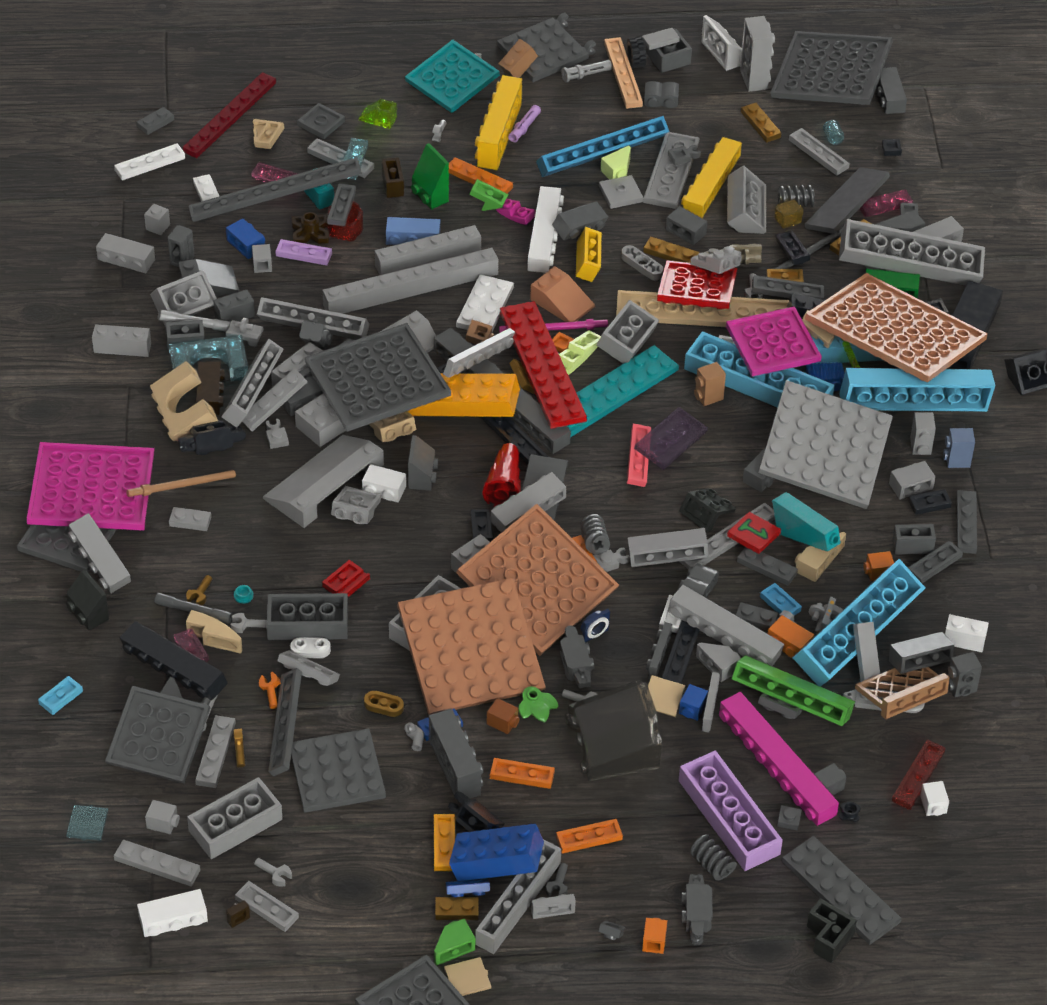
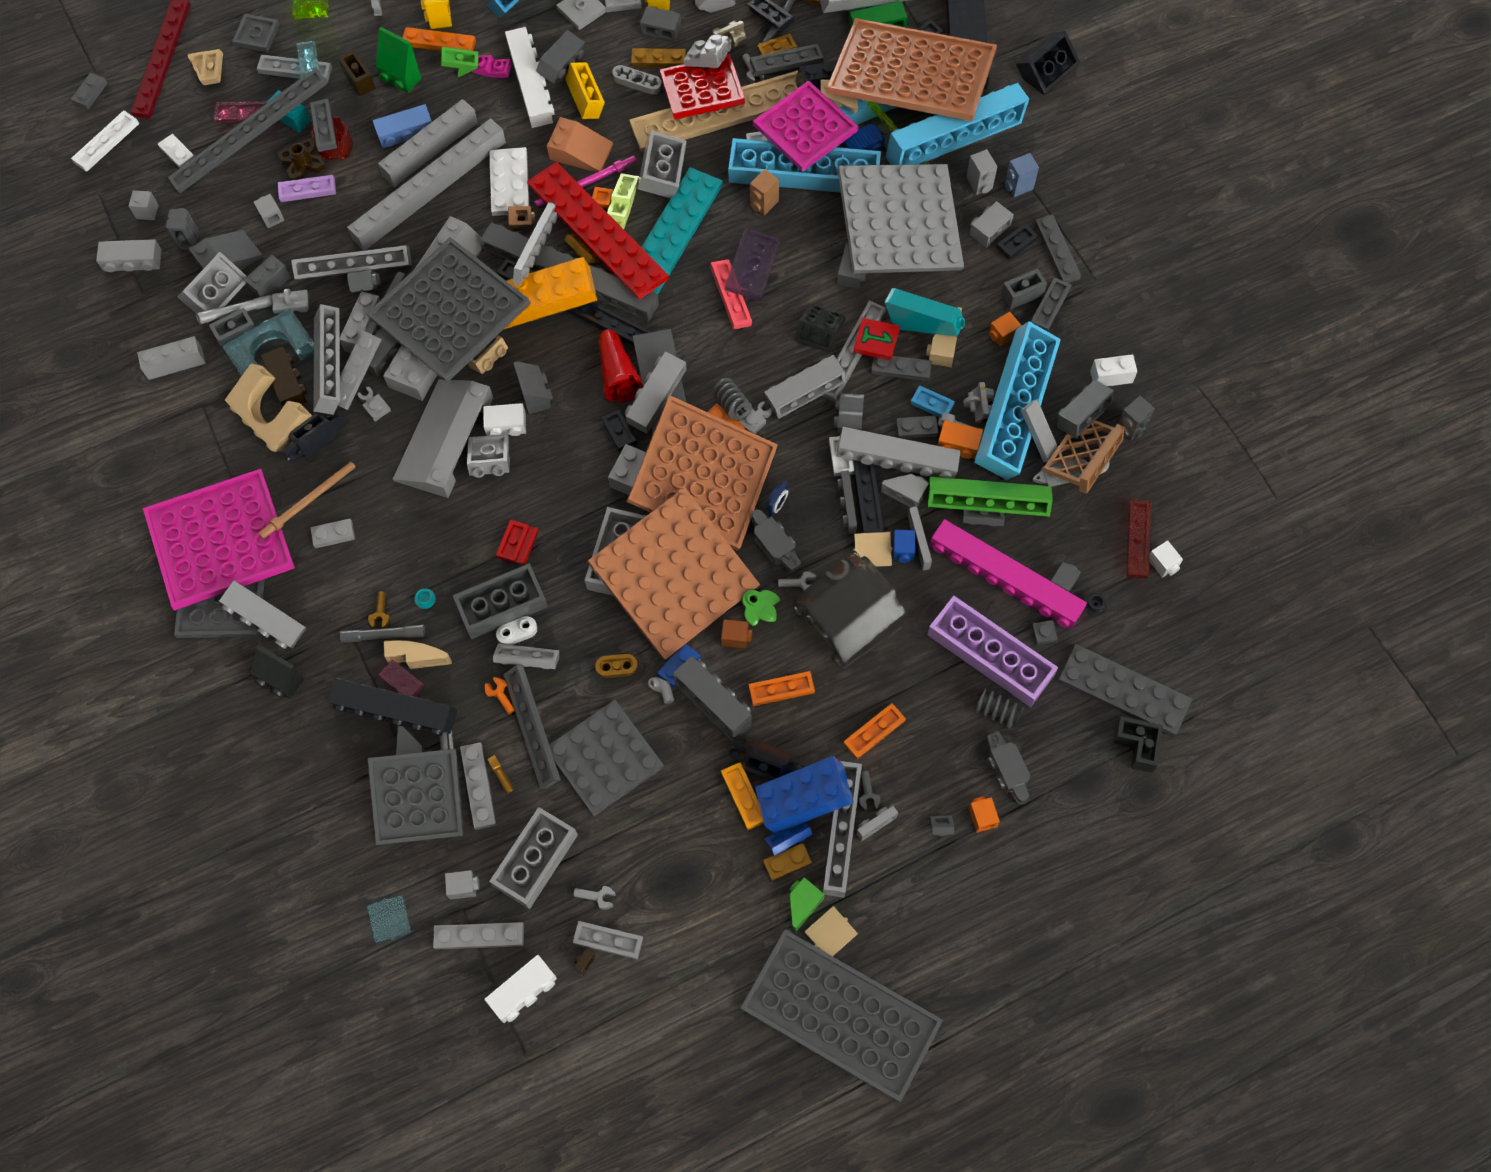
camera: 20 degrees left, 20 degrees up
medium azure plate [38,676,83,715] -> none
blue brick [226,219,265,259] -> none
light grey bar [231,613,267,633] -> none

